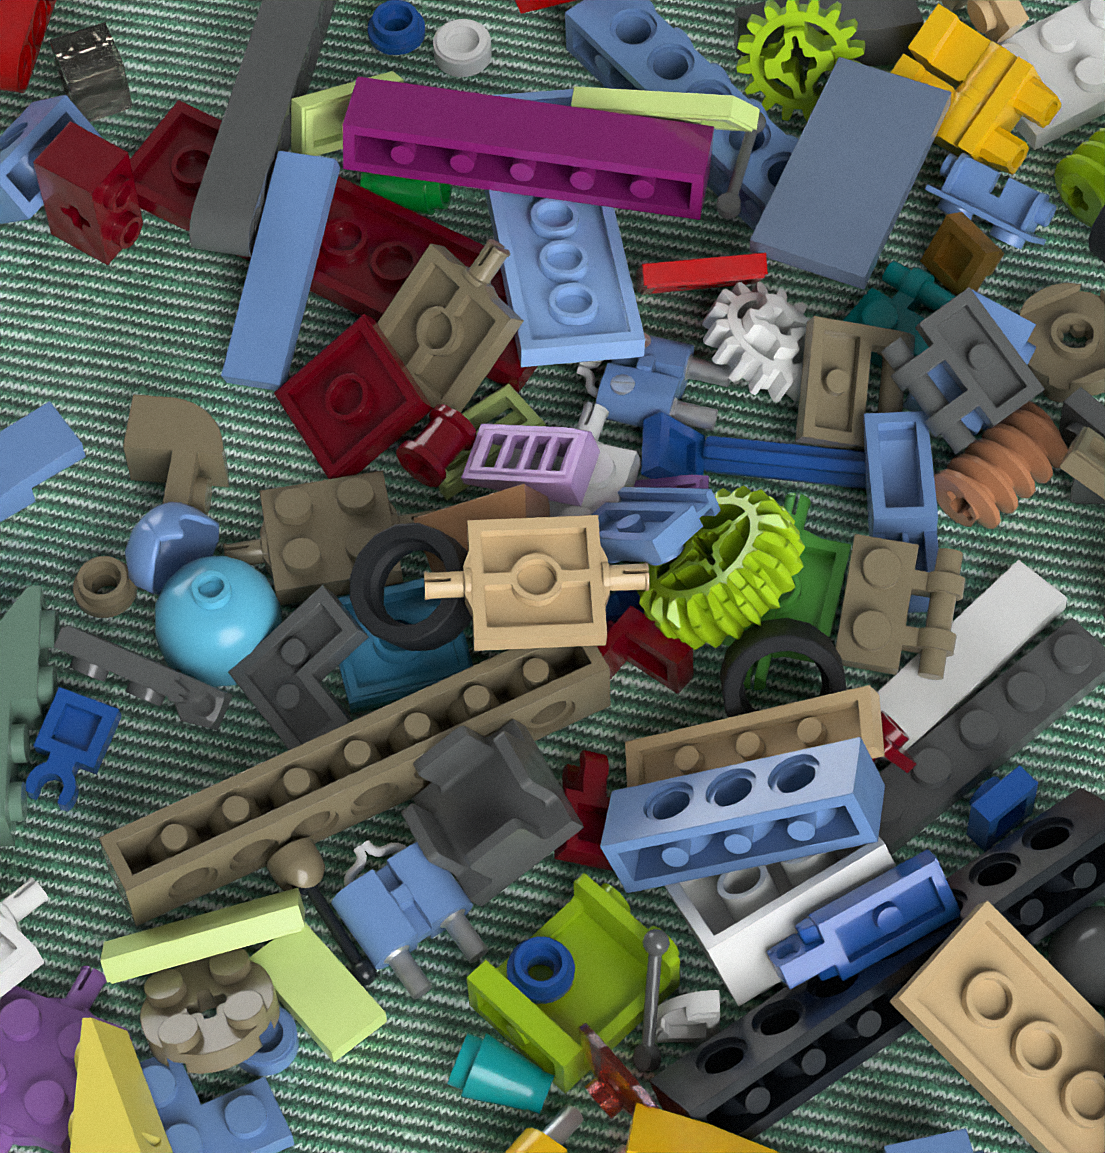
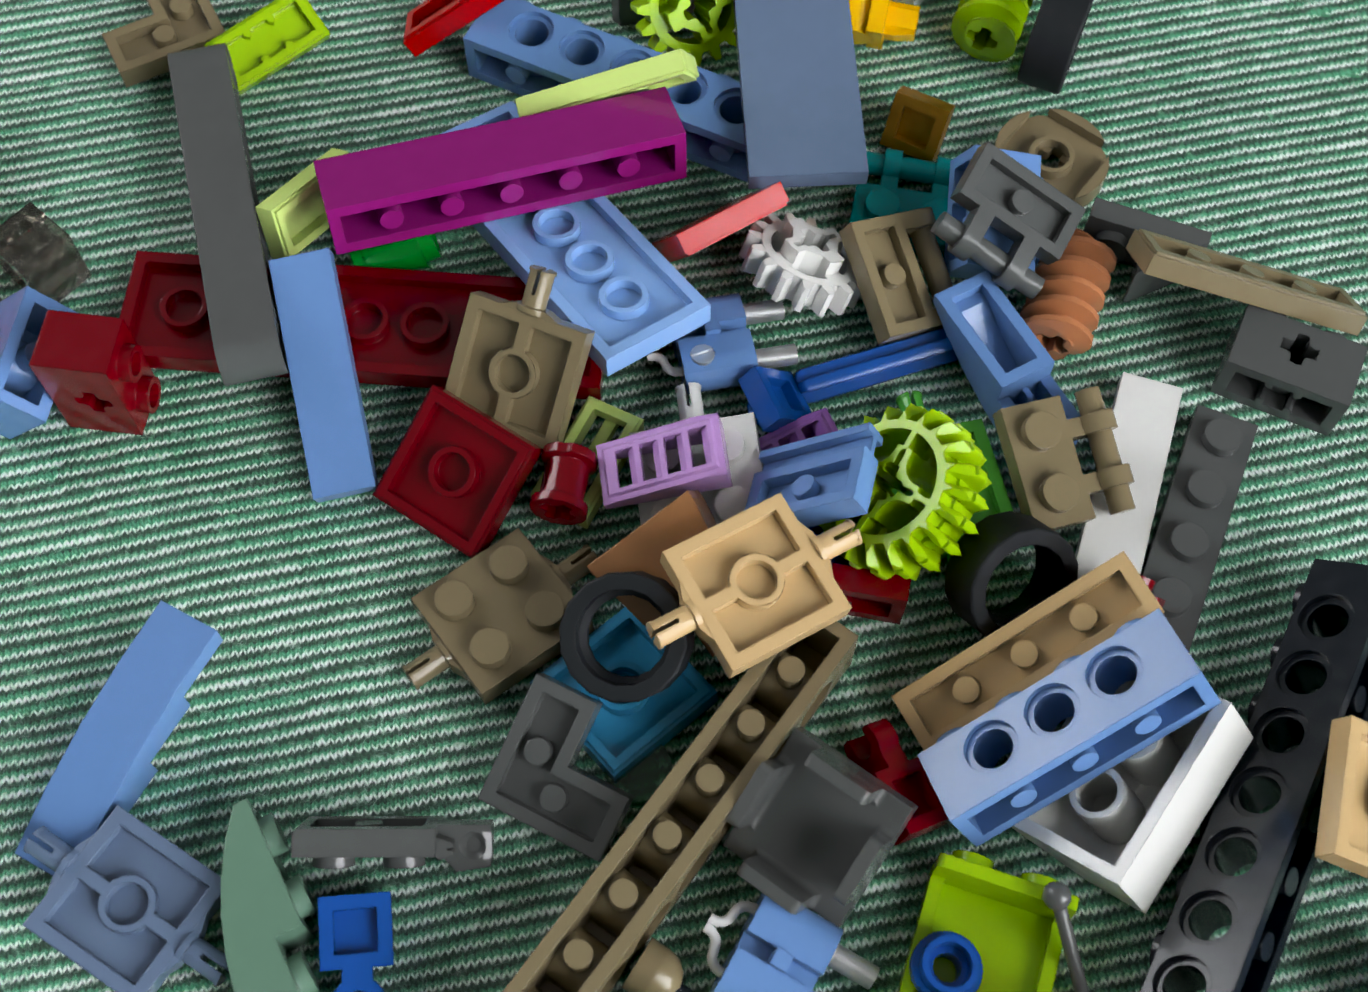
camera: 30 degrees left, 5 degrees up
dark tan plate [73,556,137,618] -> none
dark tan brick [123,394,229,515] -> none
medium blue hair [125,502,219,596] -> none
medium azure cylinder [155,555,283,687] -> none
blue plate [367,0,425,55] -> none
white tile [433,19,492,77] -> none
white tile [655,990,720,1043] -> none
dark grey hinge [717,112,766,219] -> none
blue hinge [766,849,961,989] -> none
medium blue hinge [925,153,1057,249] -> none
blue plate [966,765,1038,852] -> none

